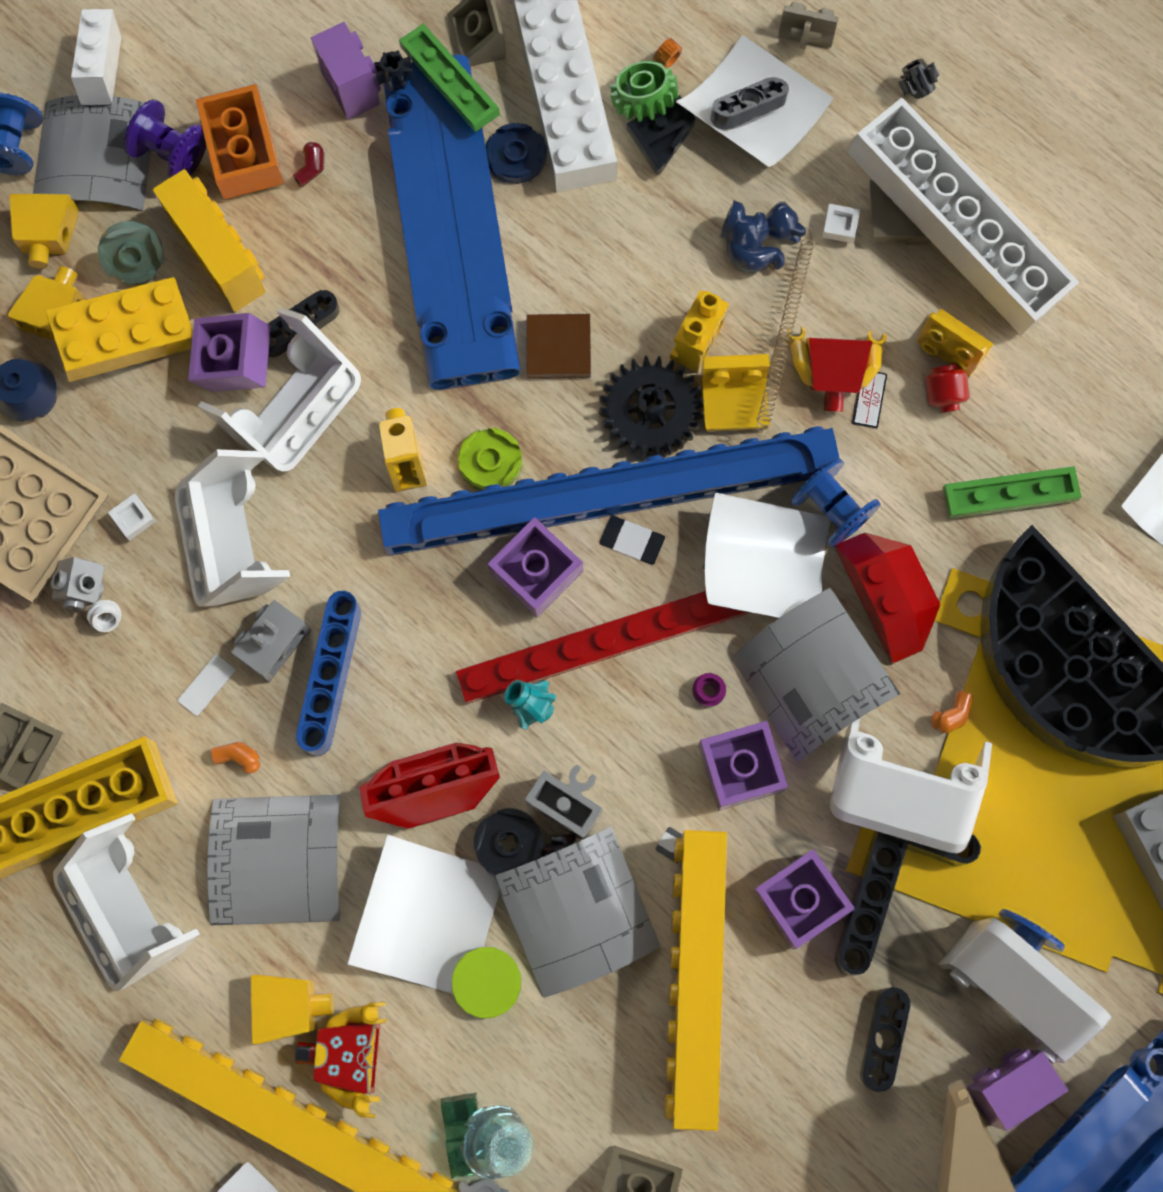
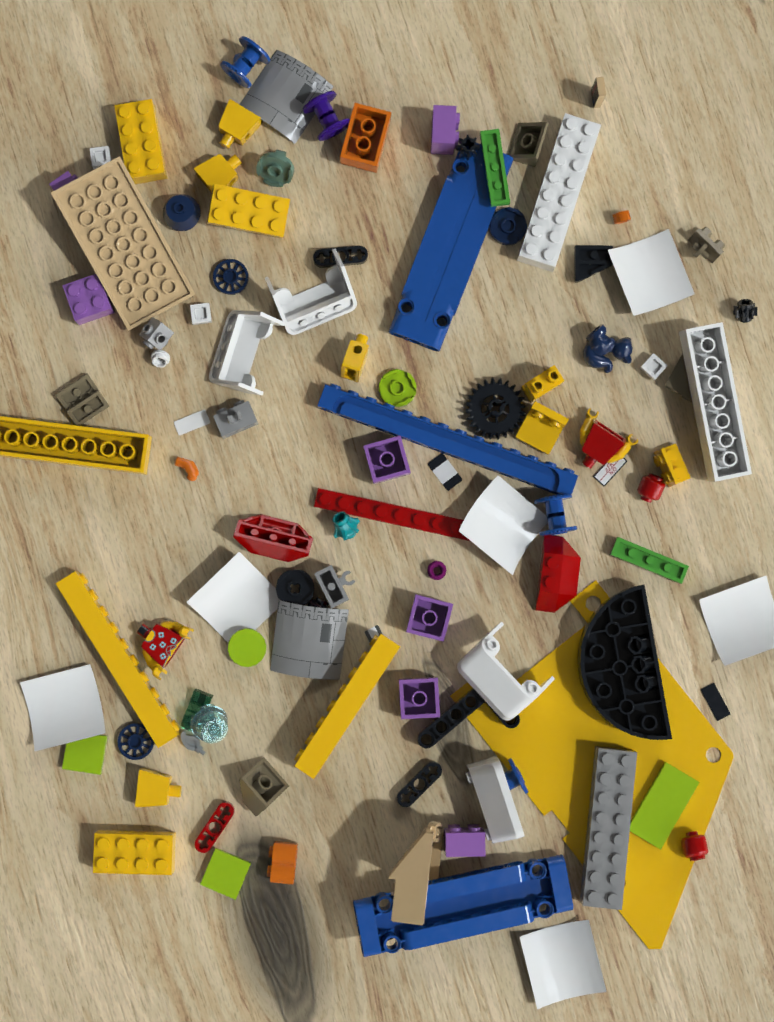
camera: 20 degrees right, 10 degrees up
white windscreen [53,814,200,991] -> none
white brick [71,9,121,105] -> none
yellow brick [152,169,266,312] -> none
medium lavender brick [188,313,271,392] -> none
light grey sticker [207,795,340,925] -> none
yellow torso [251,975,334,1045] -> none
dark red arm [293,142,324,188] -> none
blue beam [296,590,361,756] -> none
reddish brown tile [527,314,591,378] -> none
bright green gear [610,61,679,121] -> none
black beam [710,77,789,129] -> none
light grey sticker [732,588,900,763] -> none
tan piece [757,230,815,435] -> none
orange arm [931,691,974,733] -> none
none -> dark blue wheel [213,259,249,295]

